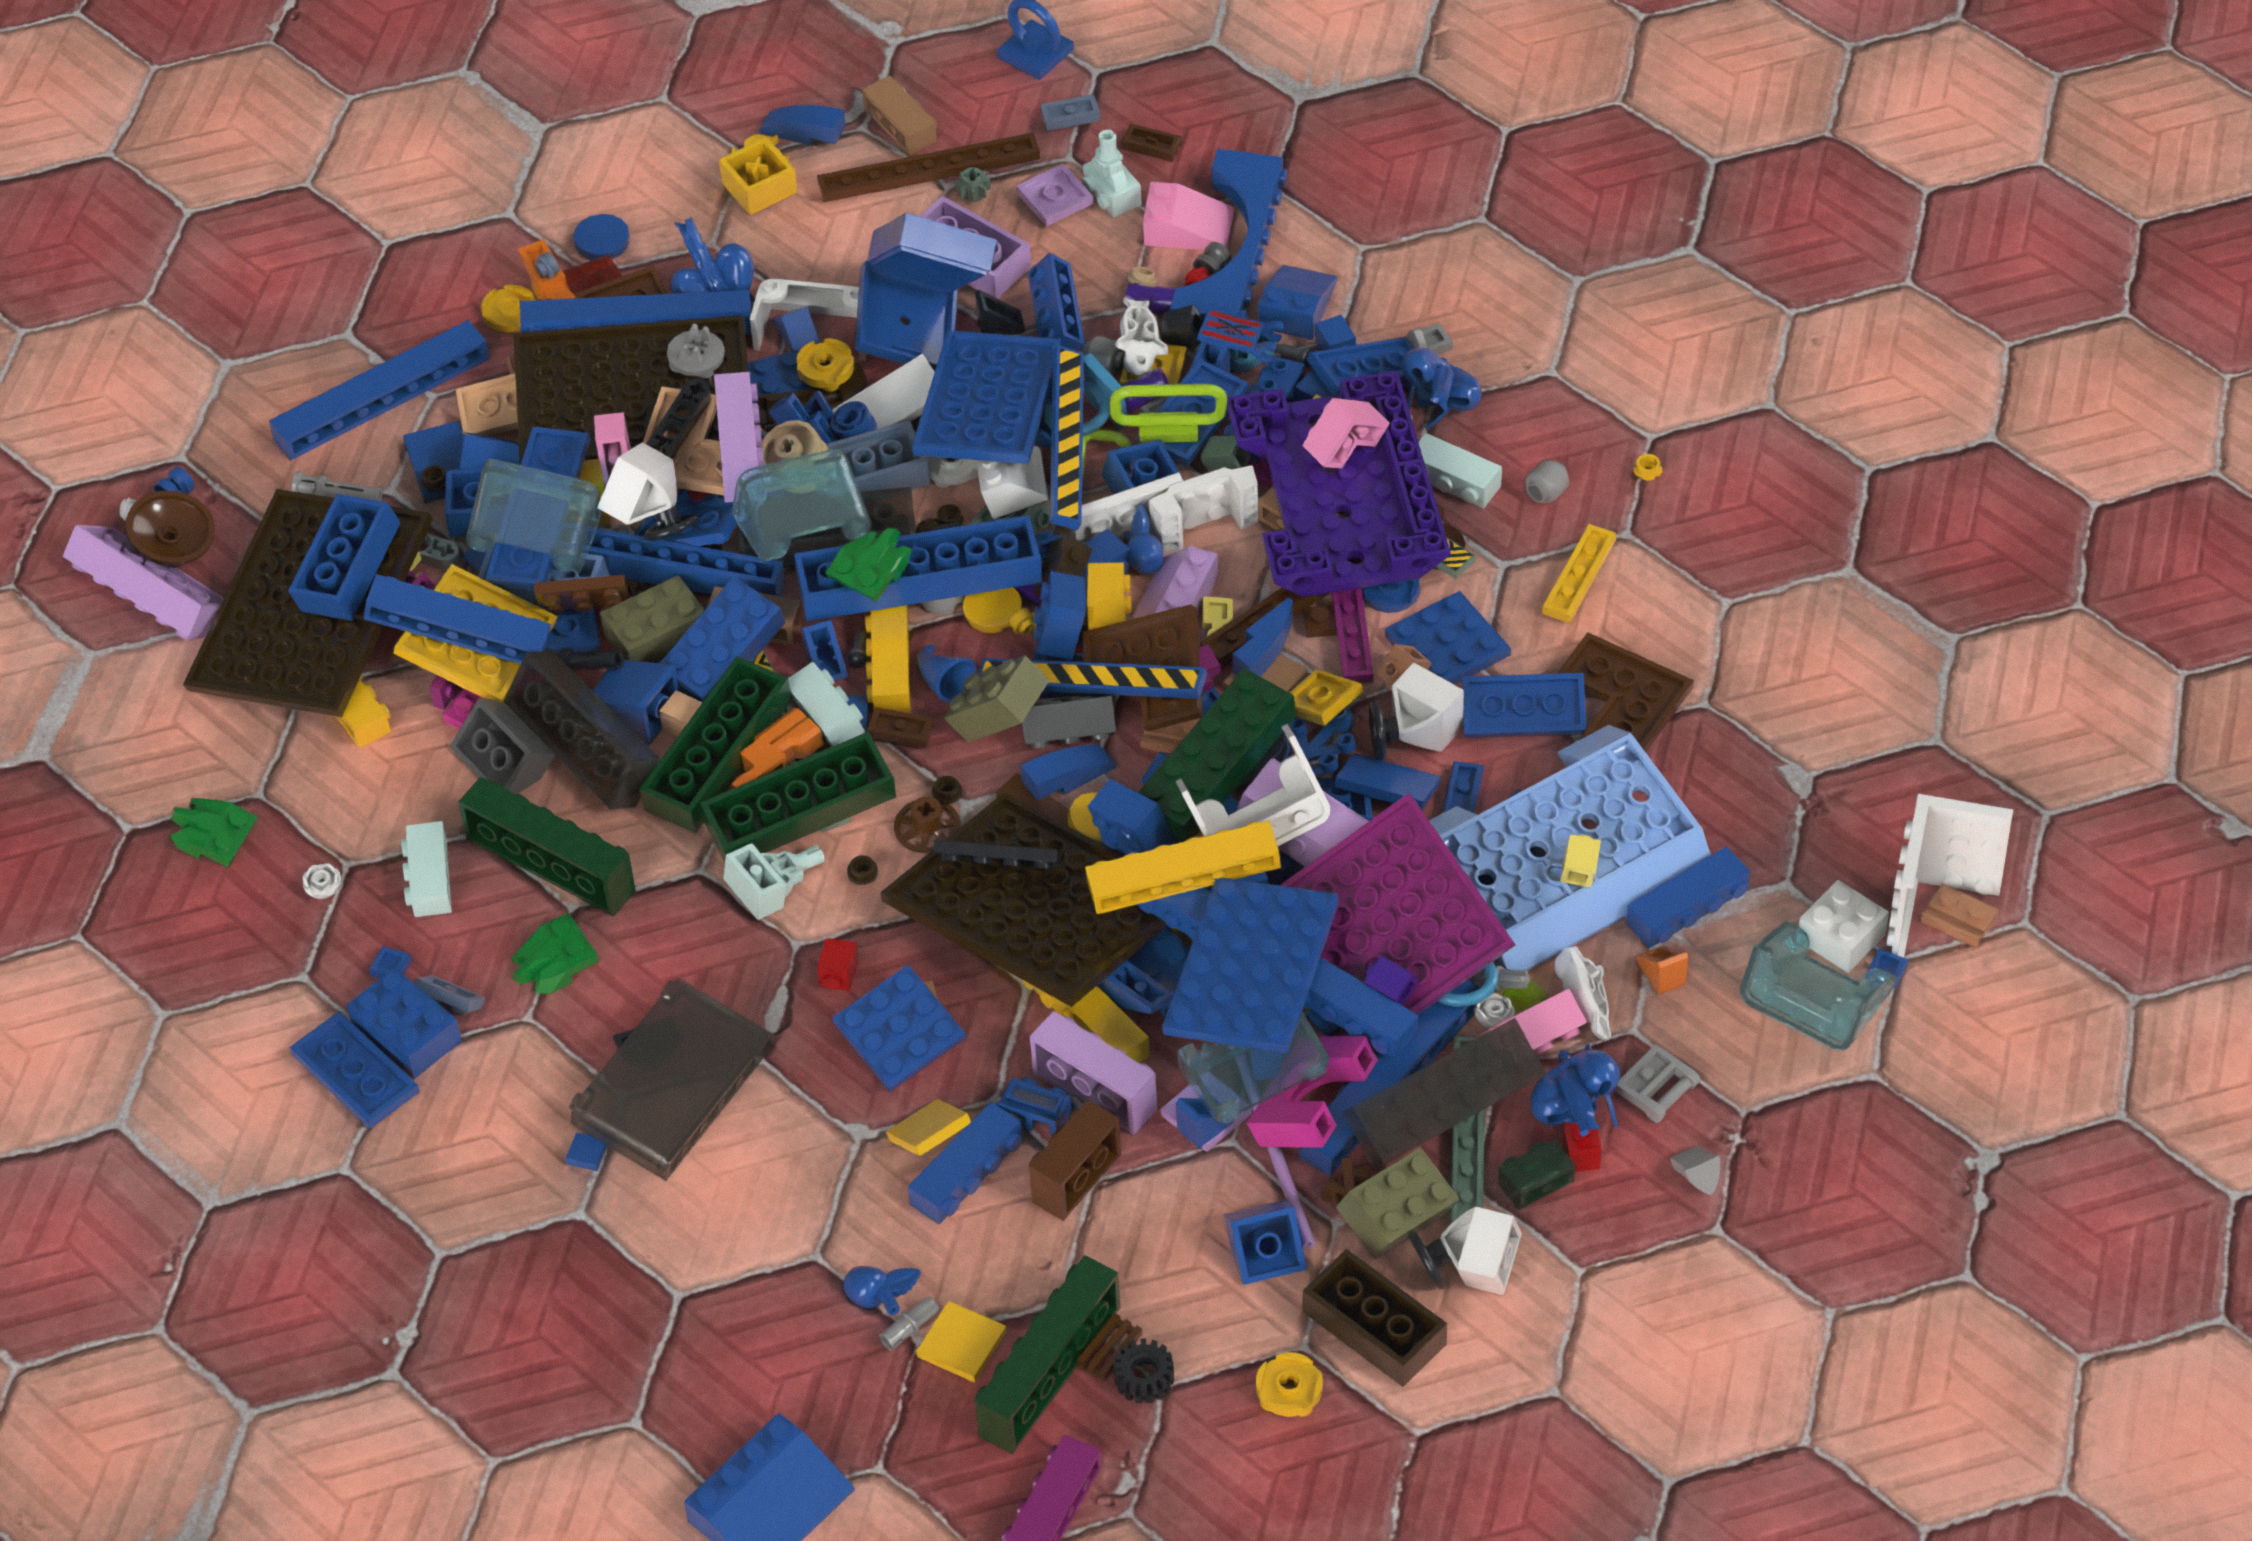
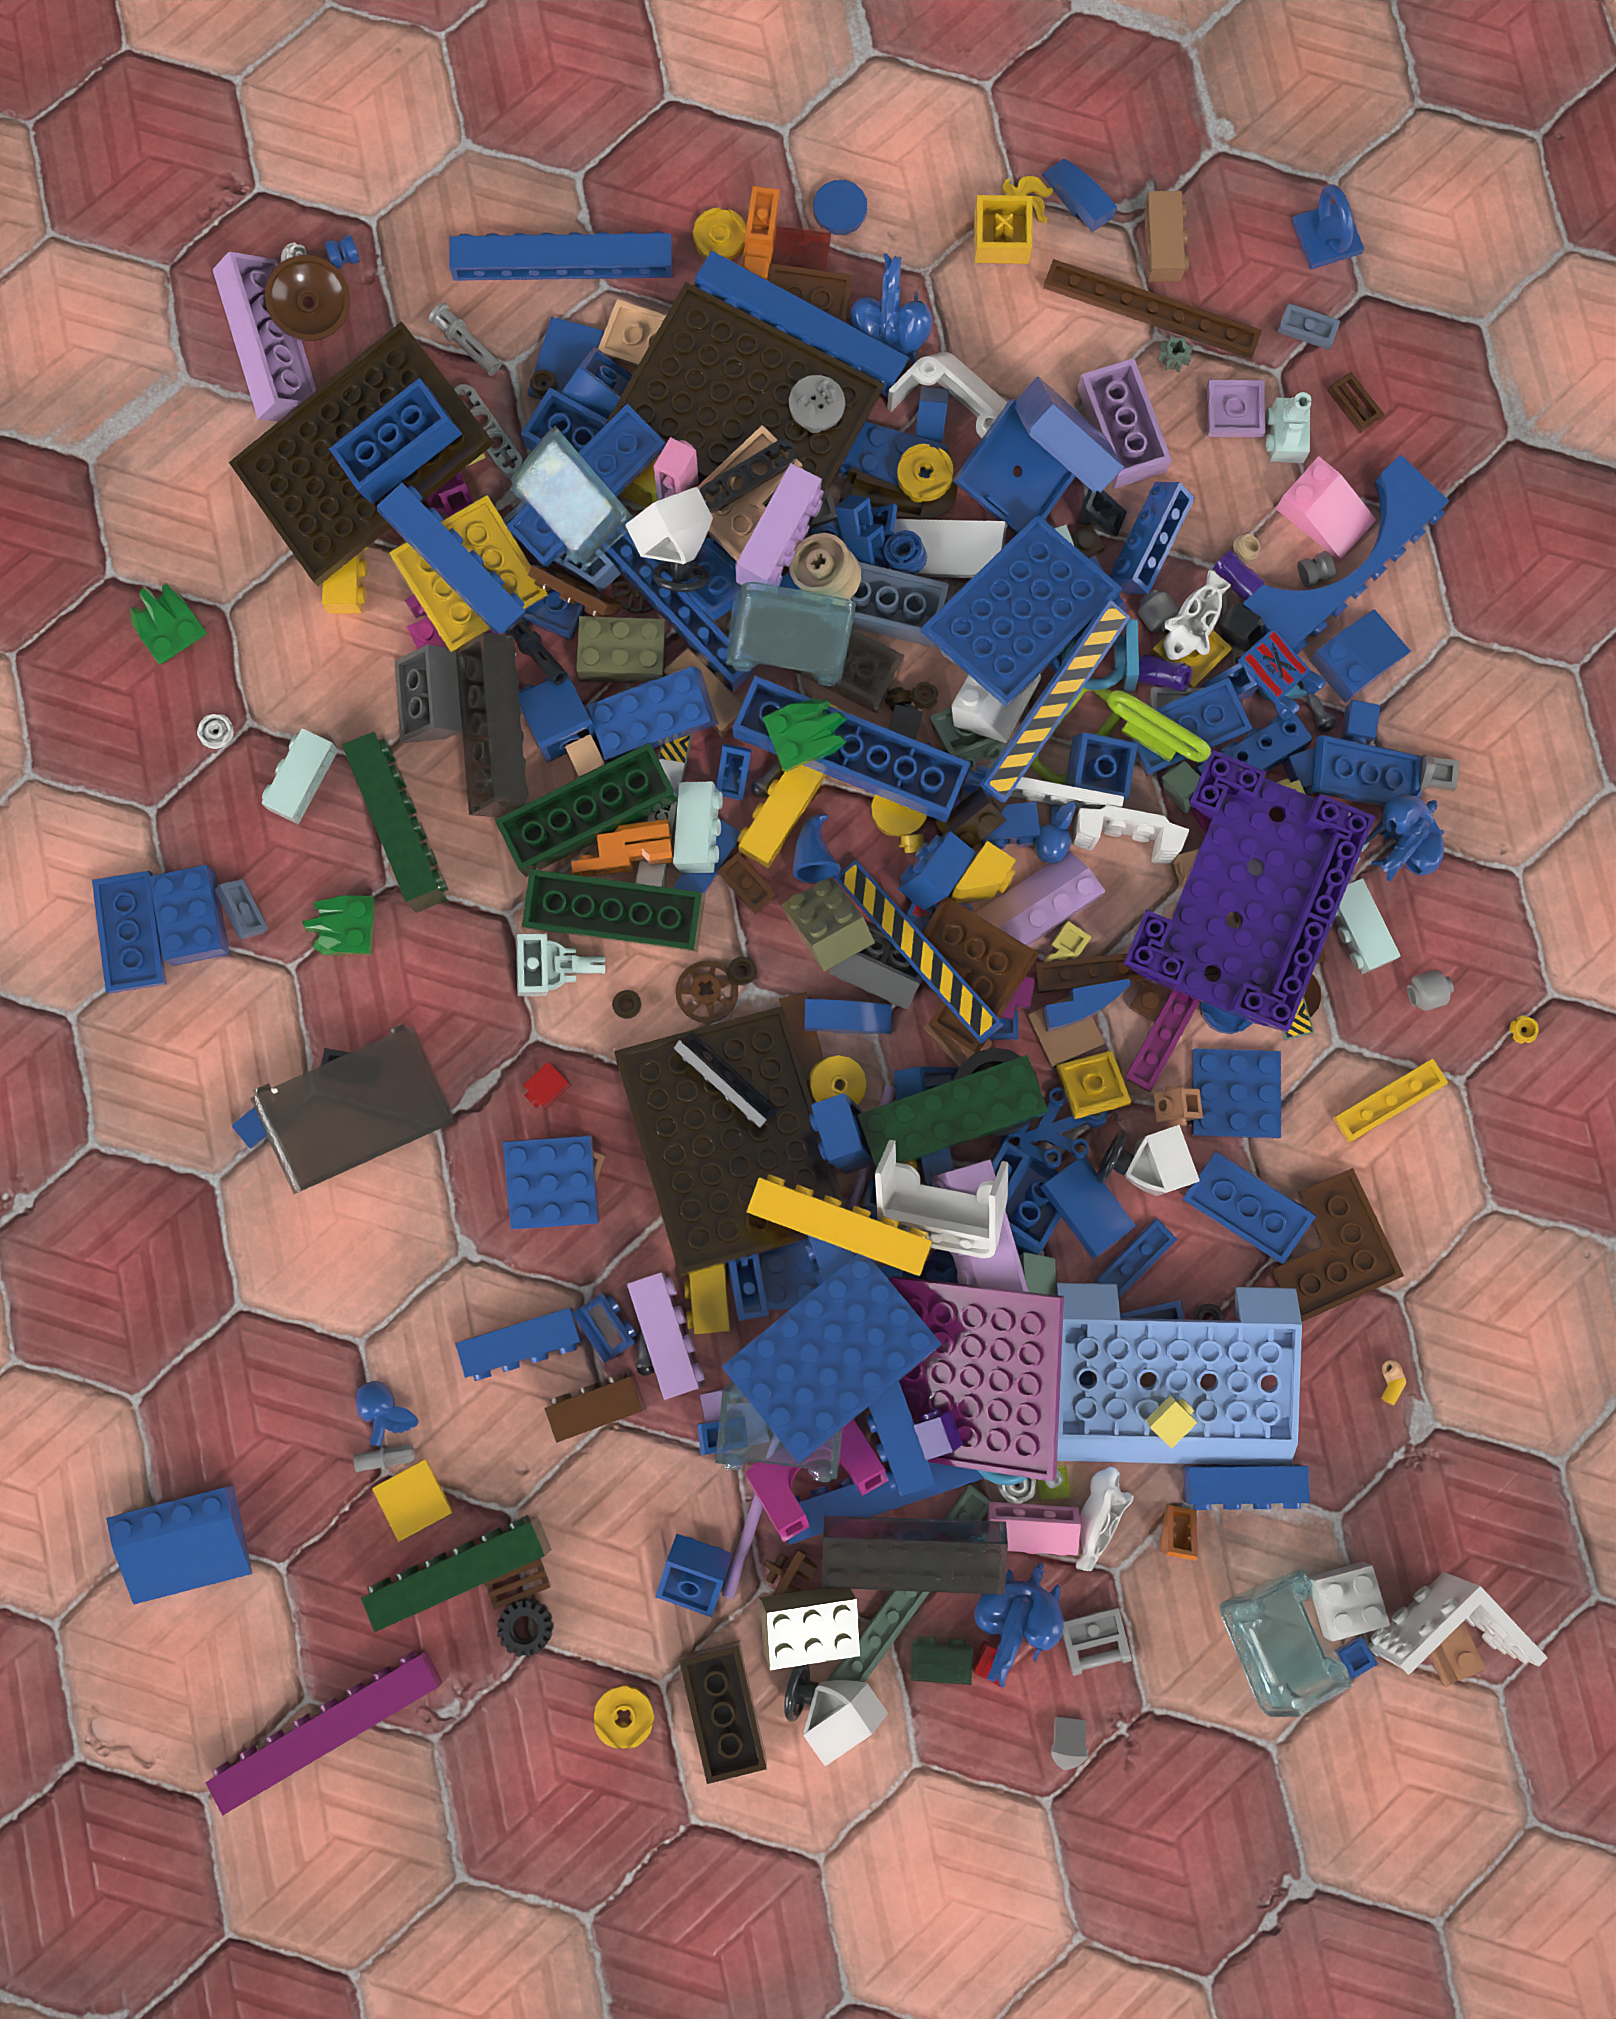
camera: 30 degrees right, 30 degrees up
blue tile [369,946,412,979] -> none
sand blue plate [534,252,560,279] -> none
yellow tile [886,1099,971,1156] -> none
red plate [1184,267,1210,286] -> none
bright pink brick [1302,398,1390,469] -> none
none -> arm [1381,1360,1406,1406]

